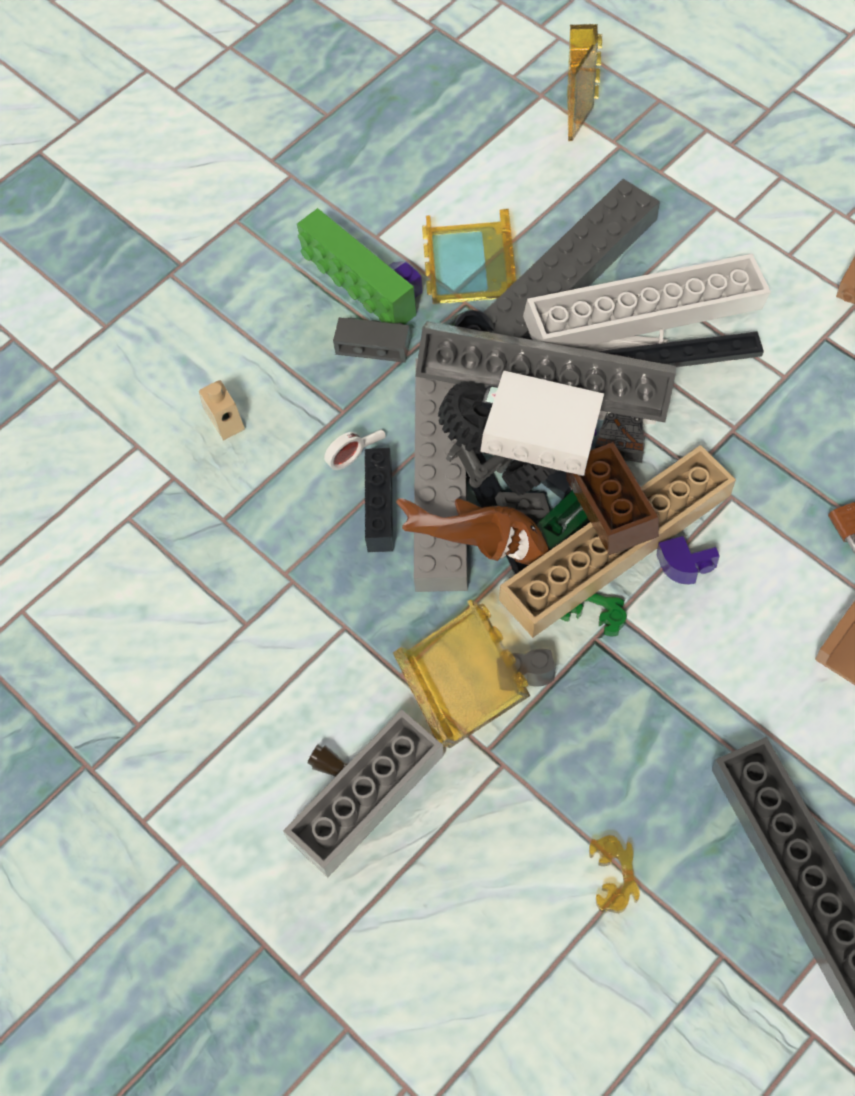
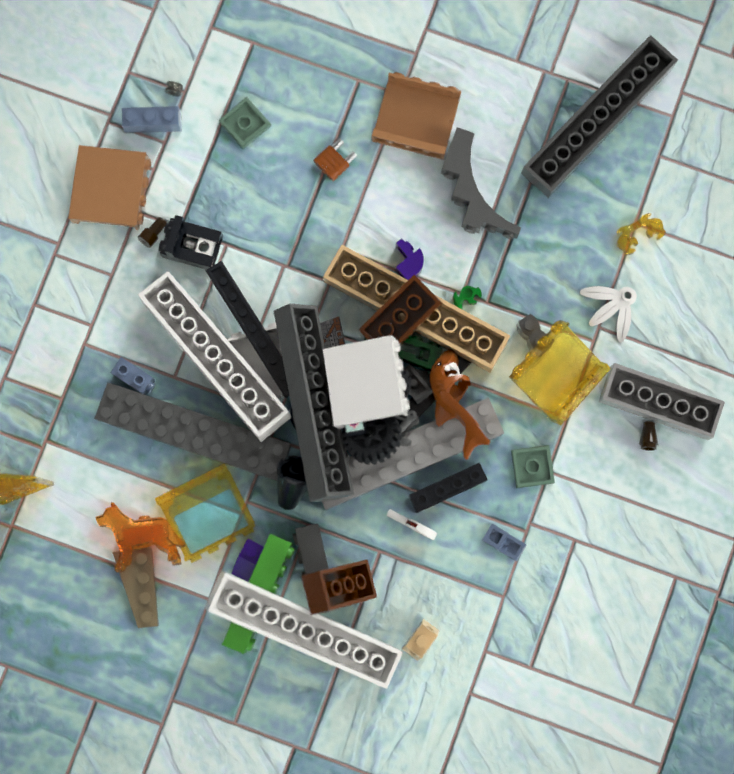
camera: 120 degrees left, 20 degrees up
none -> clear orange animal [95,502,186,573]
none -> sand blue brick [110,357,155,395]
none -> dark tan wing [112,548,159,628]
none -> dark brown piece [137,217,167,248]
none -> black brick [158,215,223,270]
none -> white brick [204,570,403,689]
none -> reddish brown brick [301,559,377,615]
none -> dark grey arch [441,127,521,239]
none -> sand blue slope [482,524,527,562]
none -> sand green tile [511,445,555,488]
none -> white plant [580,286,636,342]

